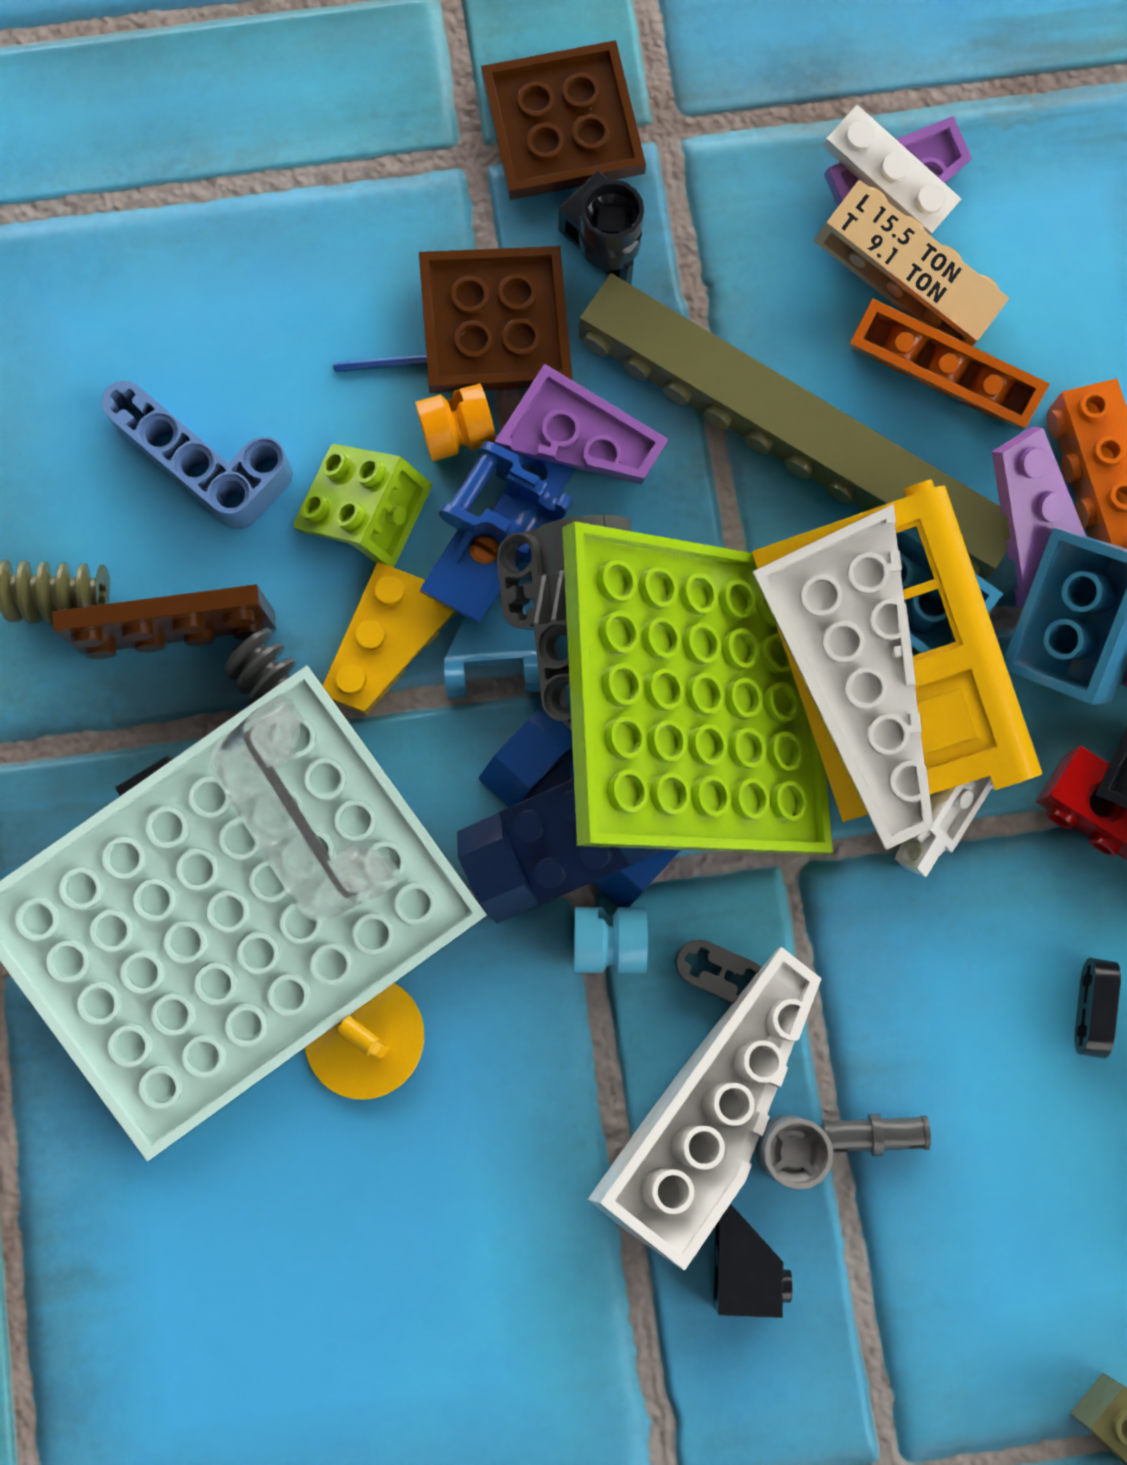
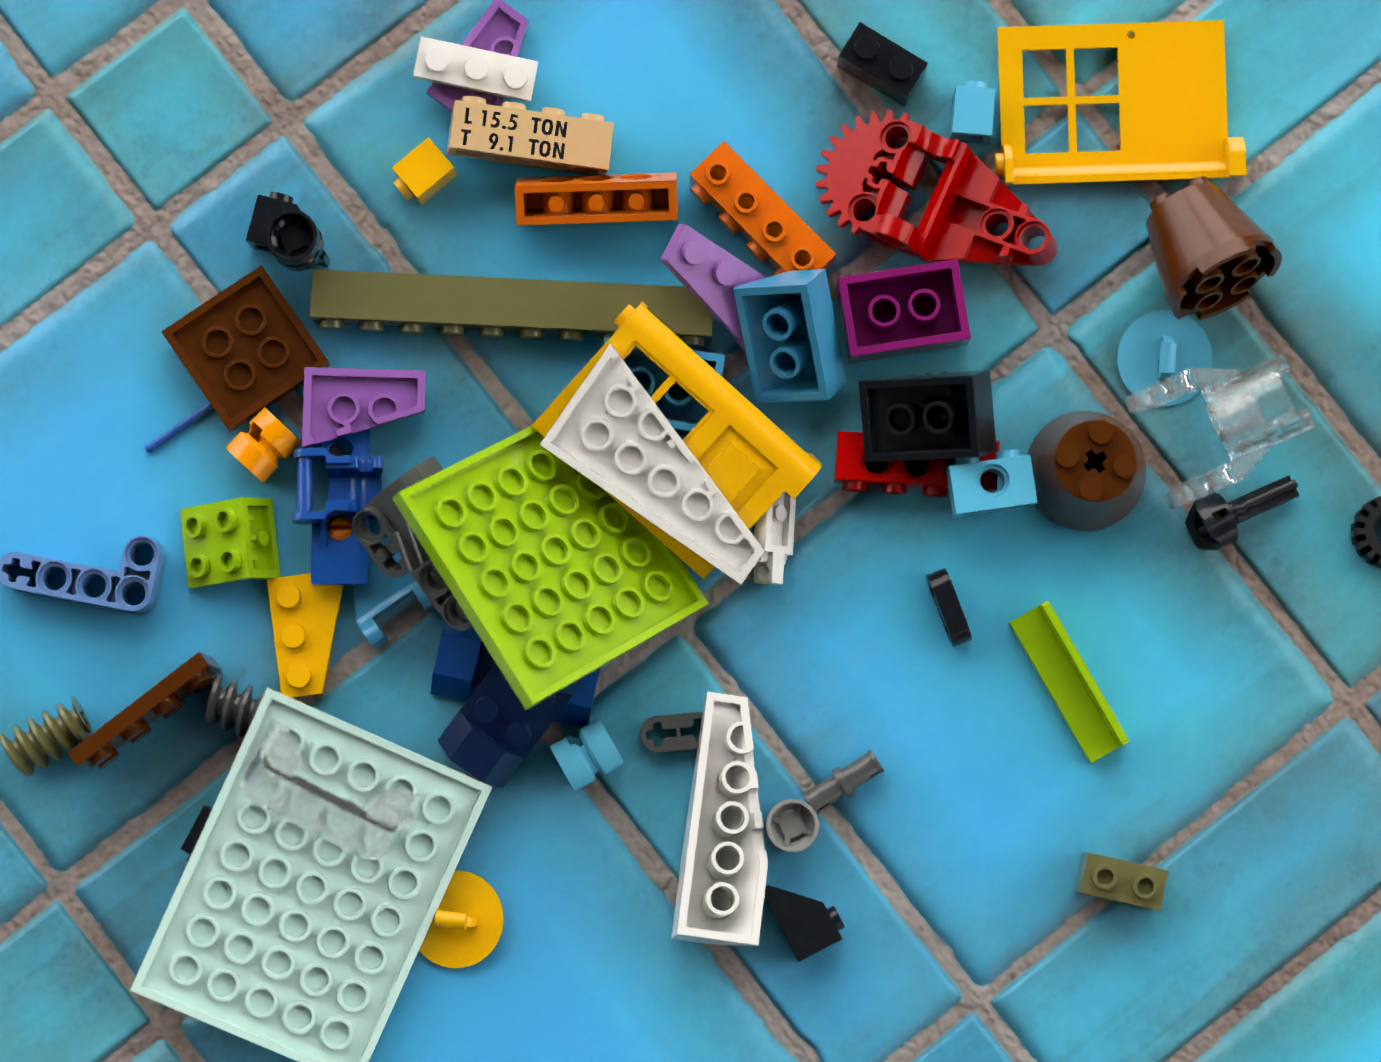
camera: 25 degrees left, 5 degrees up
reddish brown plate [481,40,646,200] -> none
none -> yellow brick [392,137,457,205]

